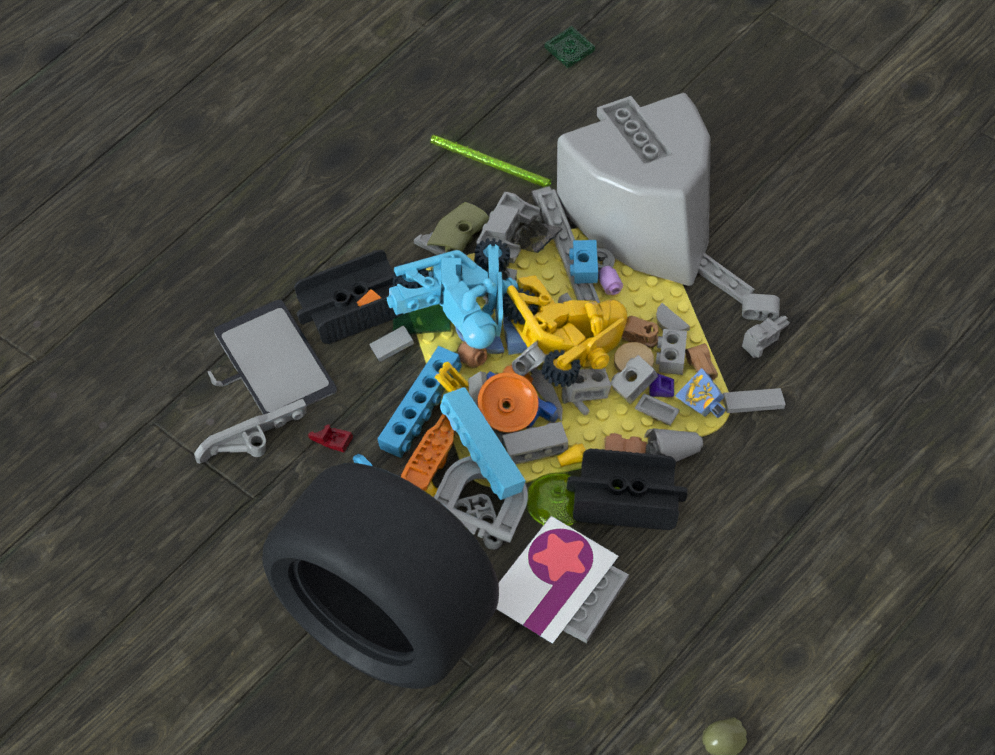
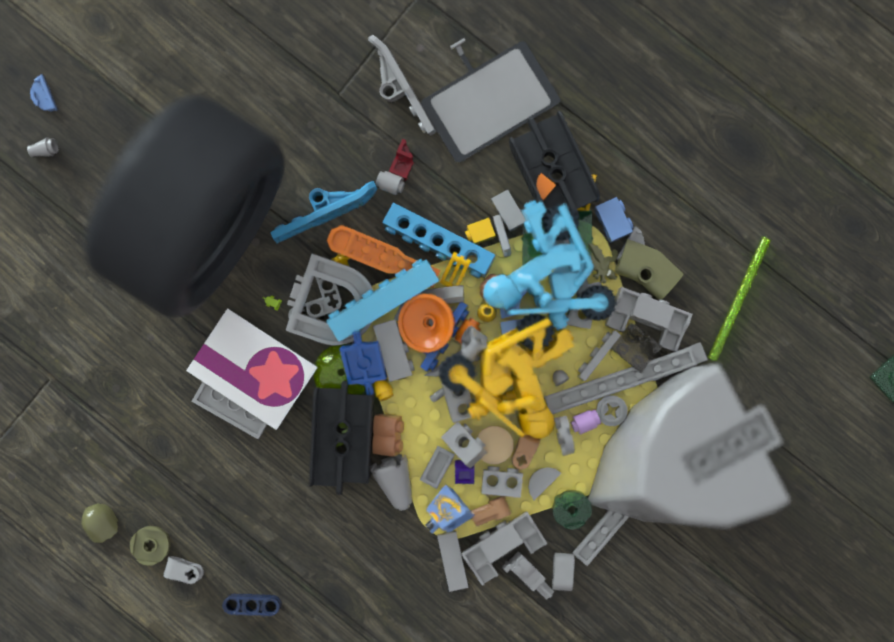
camera: 90 degrees right, 30 degrees up
dark azure brick [569,240,598,284] -> none
none -> olive plate [130,526,170,566]
none -> light grey piece [163,556,204,584]
none -> dark blue beam [222,594,282,616]
none -> blue plate [340,331,387,395]
none -> light grey brick [375,171,405,195]
none -> light grey bracket [461,511,547,586]
none -> yellow brick [465,218,496,245]
none -> yellow cone [477,303,496,322]
none -> light grey tile [493,215,511,258]
none -> clear green plate [552,490,592,529]
none -> light grey plate [554,416,575,456]
none -> light grey plate [577,330,621,381]
none -> medium blue brick [594,197,633,243]

